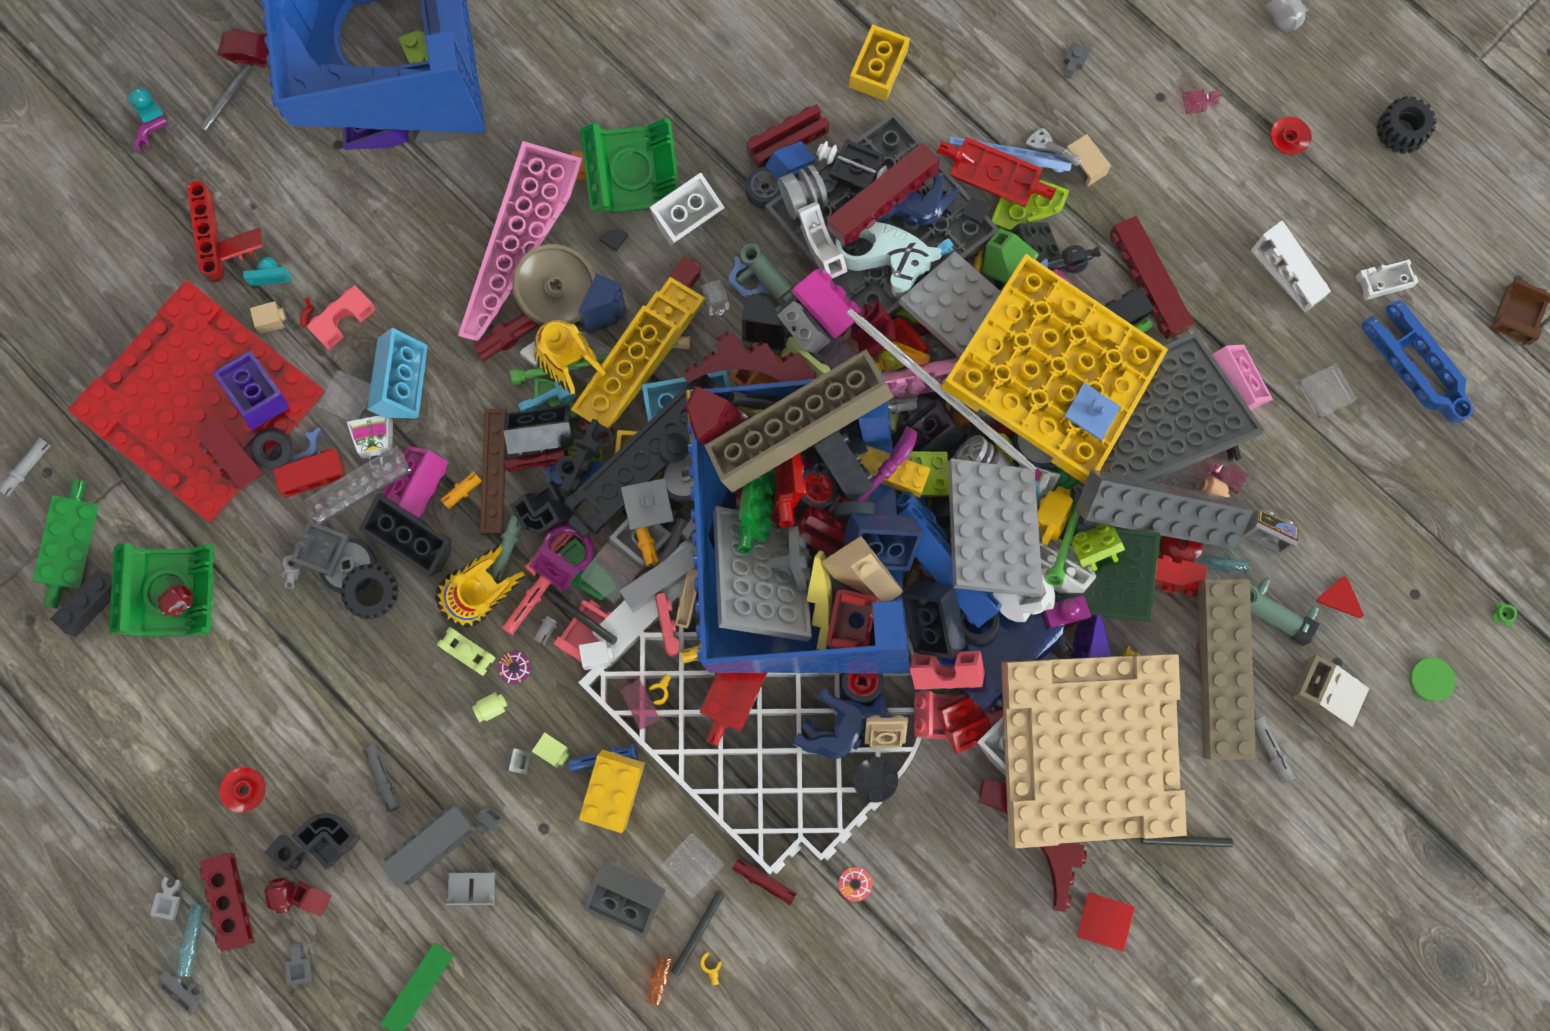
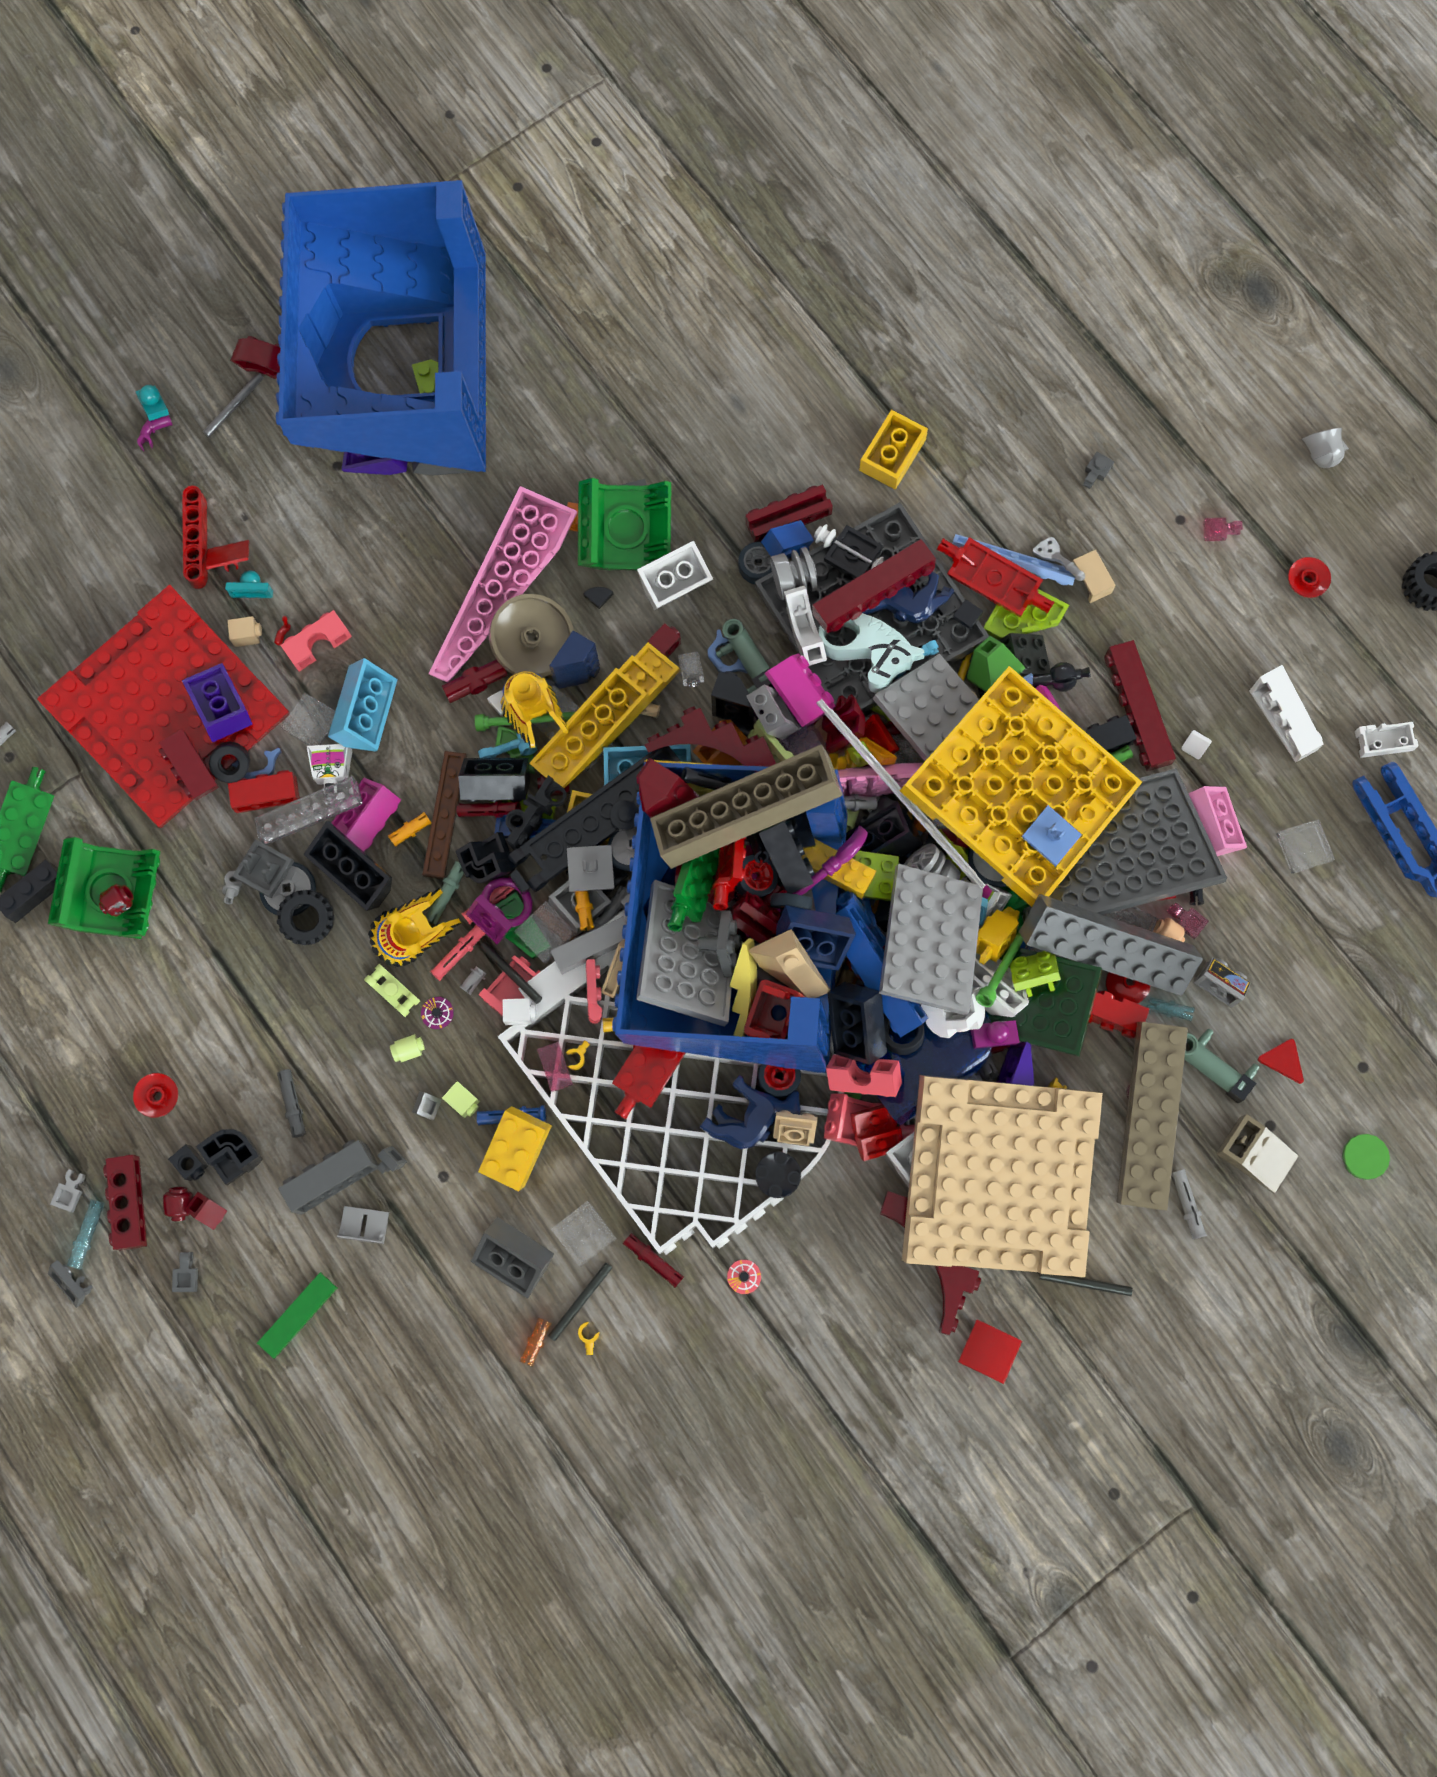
camera: 15 degrees right, 0 degrees up
none -> white slope [1181,730,1212,759]

